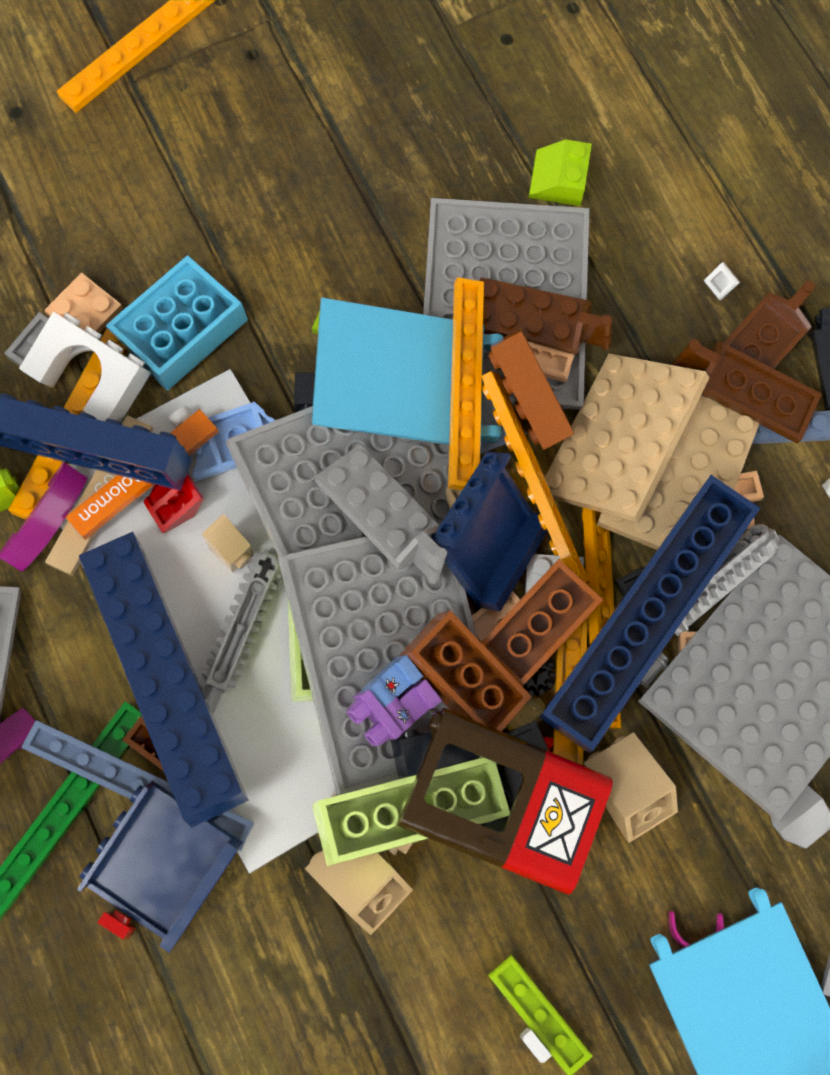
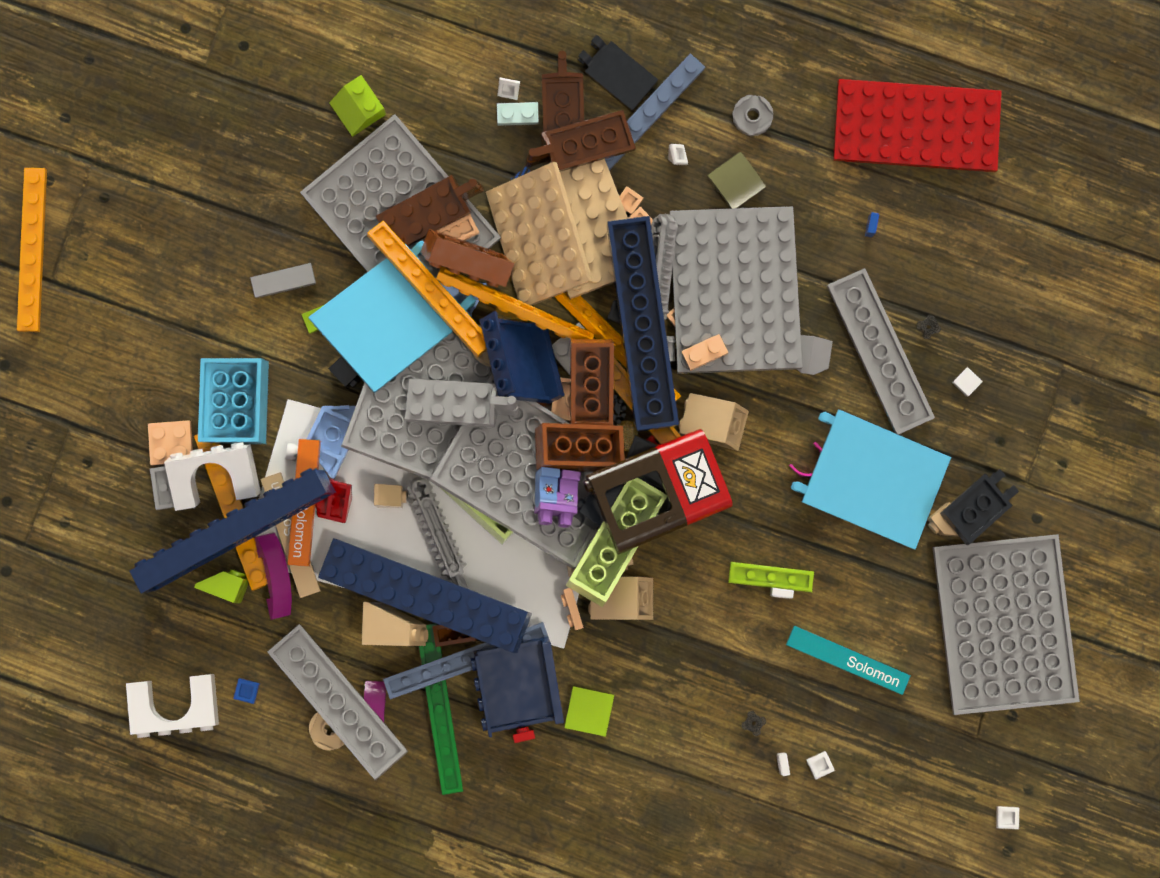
camera: 45 degrees left, 10 degrees up
none -> light grey tile [250,263,316,298]
none -> tan slope [362,602,428,646]
none -> light aqua plate [497,102,539,126]
none -> light nougat plate [560,588,584,630]
none -> lime tile [564,686,614,737]
none -> light nougat plate [681,334,728,371]

